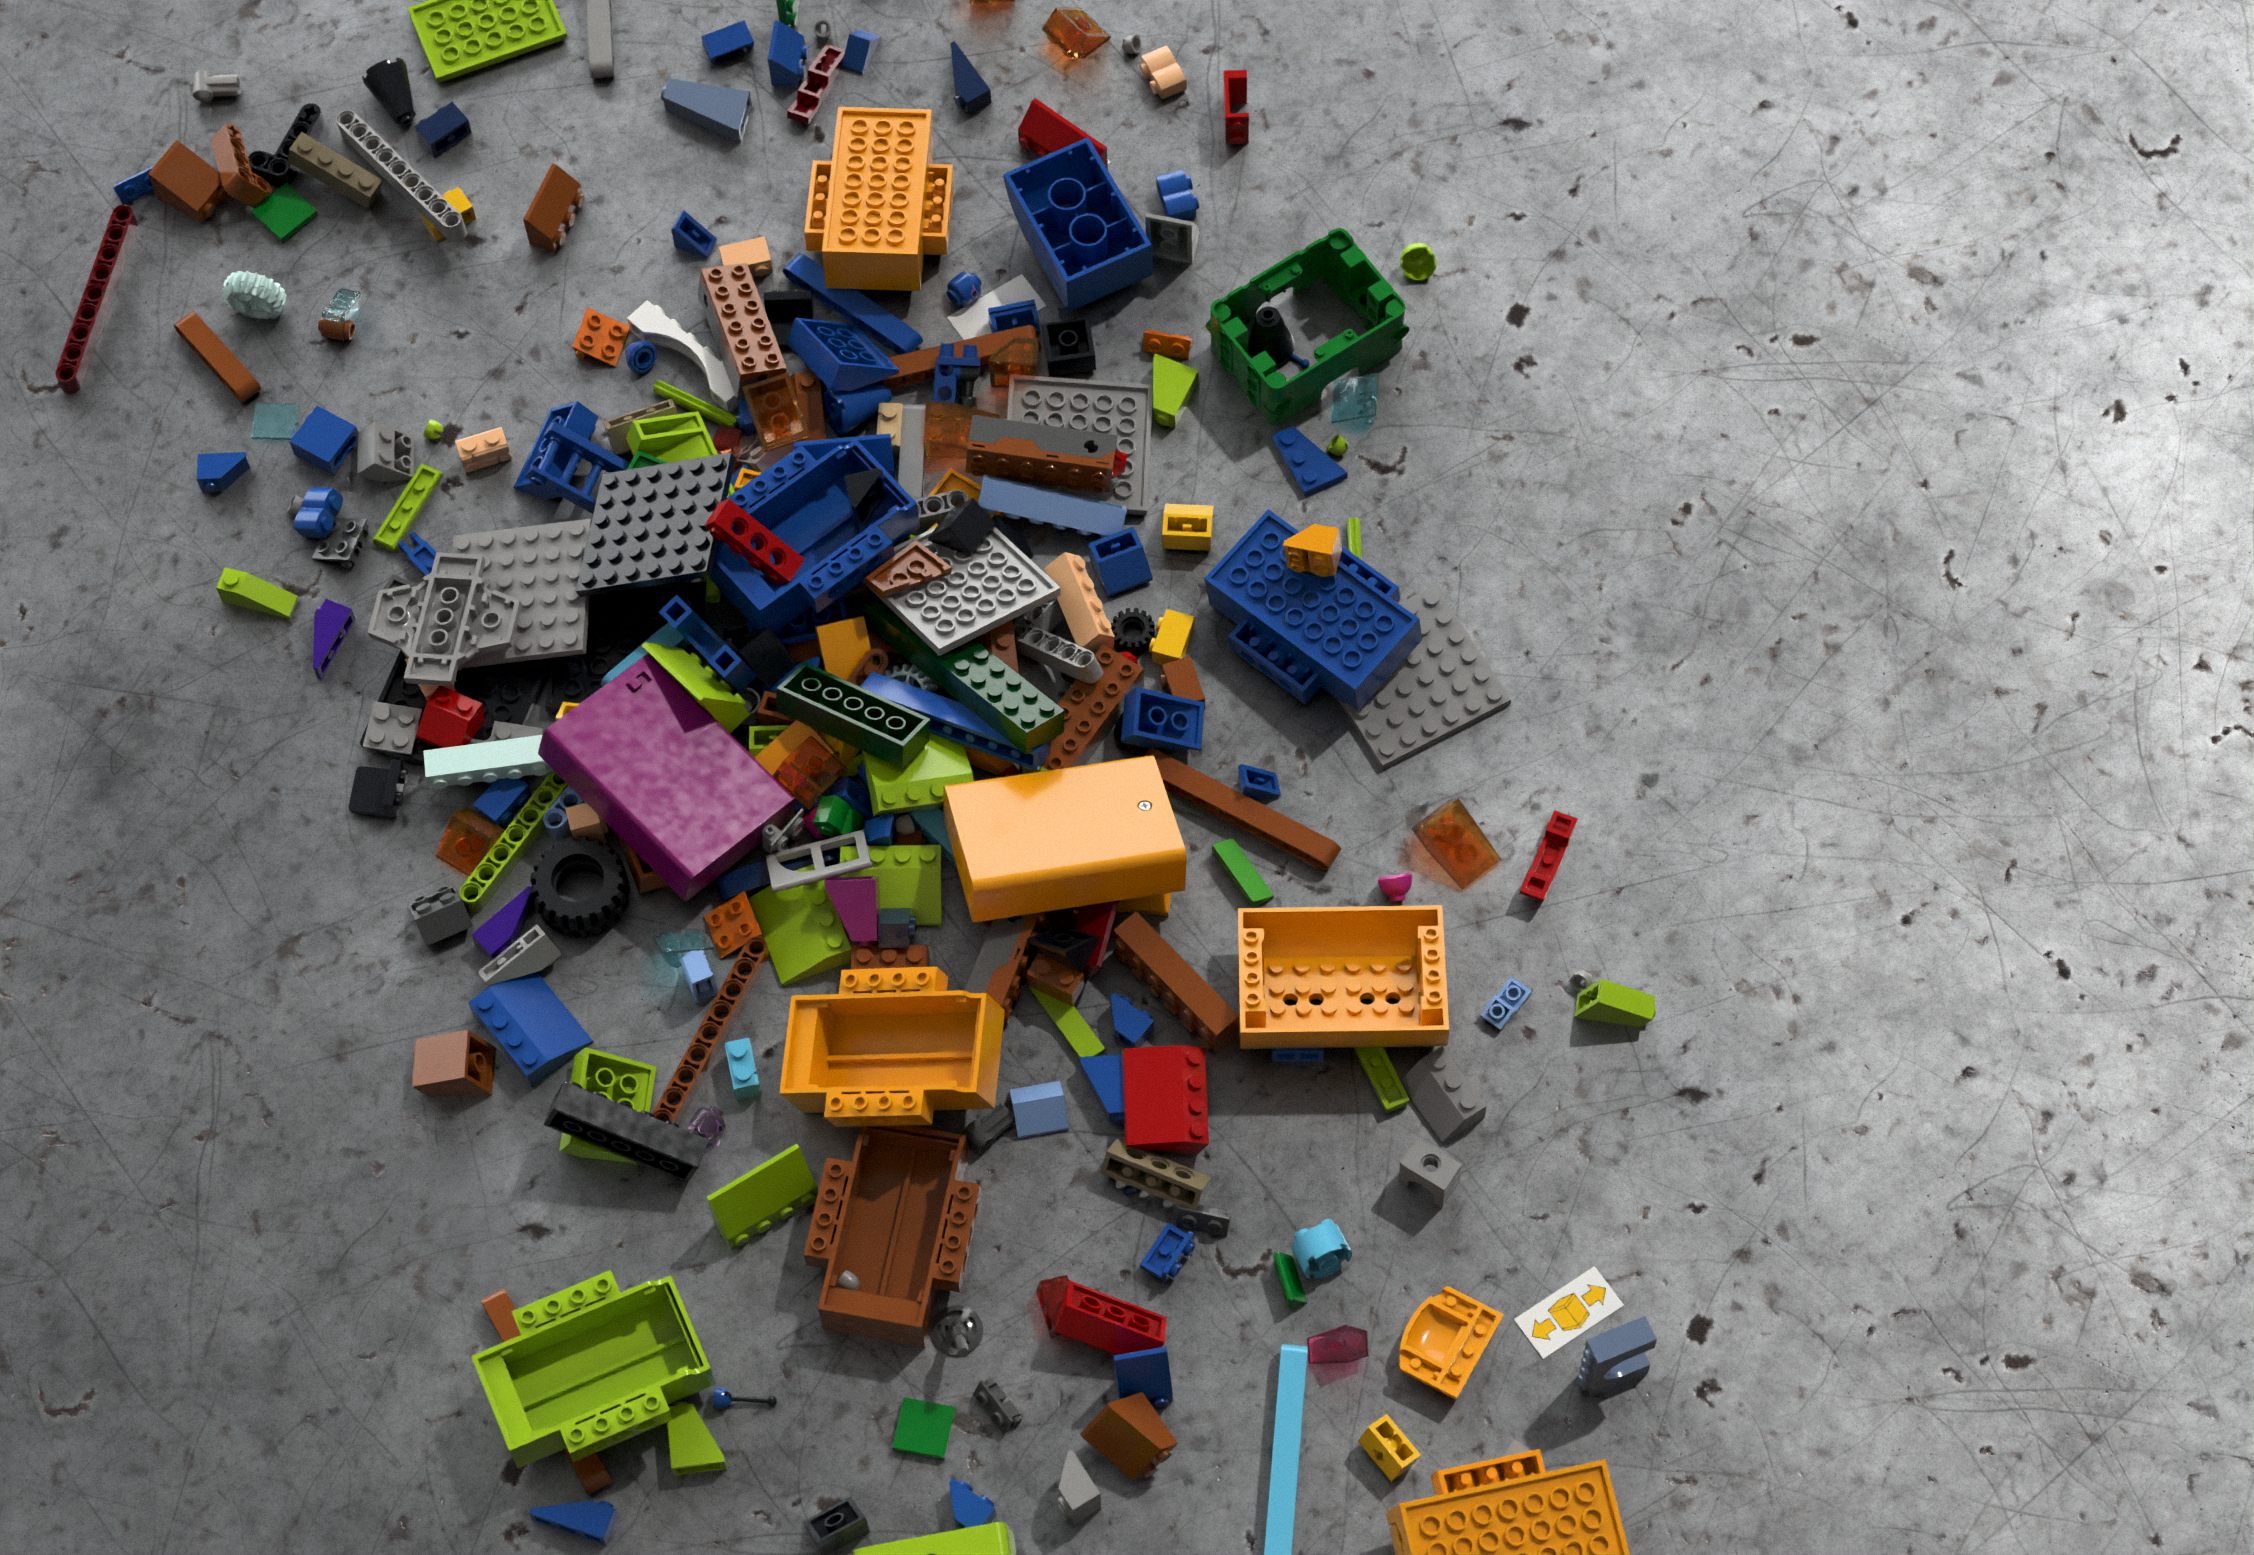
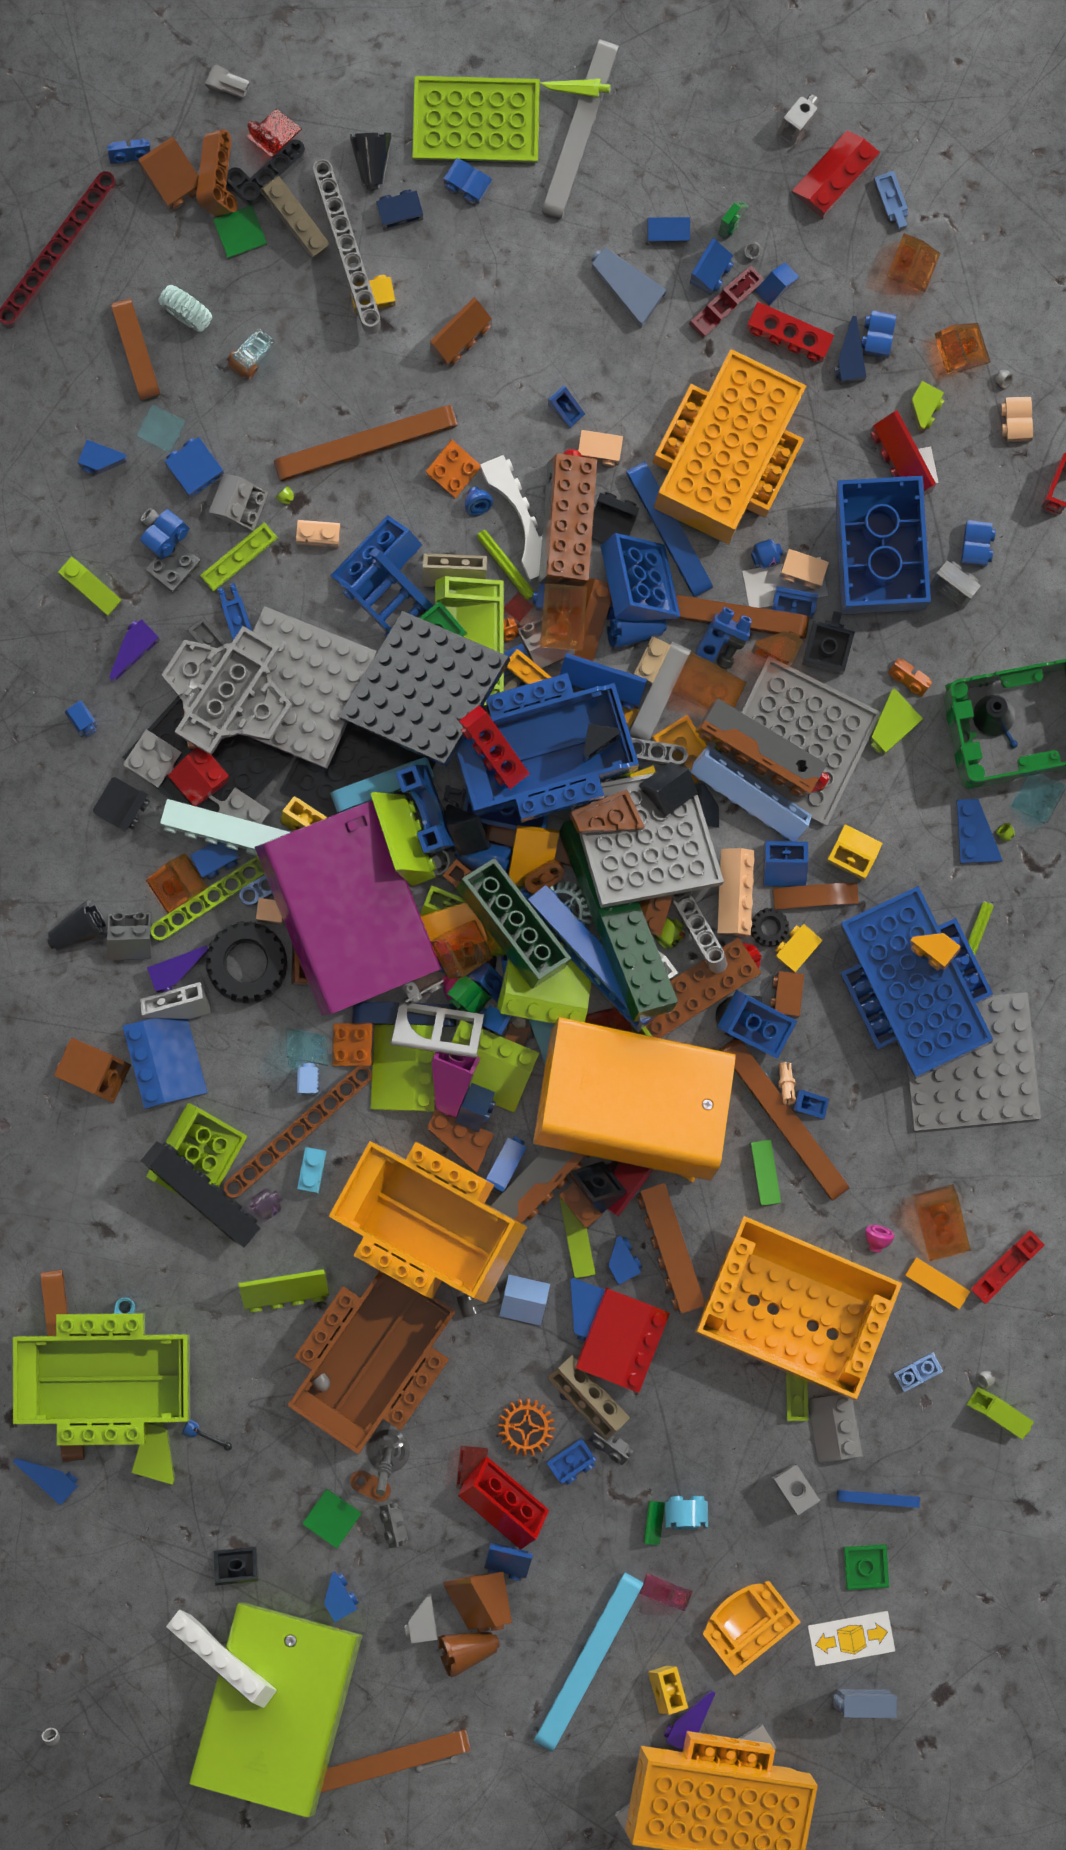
camera: 10 degrees right, 20 degrees up
none -> black cone [47,900,108,951]
none -> blue brick [65,701,98,738]
none -> clear red hinge [246,108,302,158]
none -> dark orange beam [273,405,458,481]
none -> dark orange plate [350,1470,391,1502]
none -> dark orange cone [437,1632,500,1678]
none -> blue brick [444,158,493,204]
none -> slope [486,1136,527,1193]
none -> orange gear [497,1398,555,1457]
none -> lime head [654,918,686,949]
none -> dark purple slope [664,1690,716,1750]
none -> red brick [746,302,834,362]
none -> dark orange slope [773,883,859,910]
none -> light nougat pin [778,1062,796,1105]
none -> light nougat brick [779,549,829,590]
none -> blue beam [836,1490,920,1508]
none -> green tile [843,1544,889,1590]
none -> blue brick [861,310,897,359]
none -> light orange tile [905,1257,971,1310]
none -> lime slope [910,381,945,433]

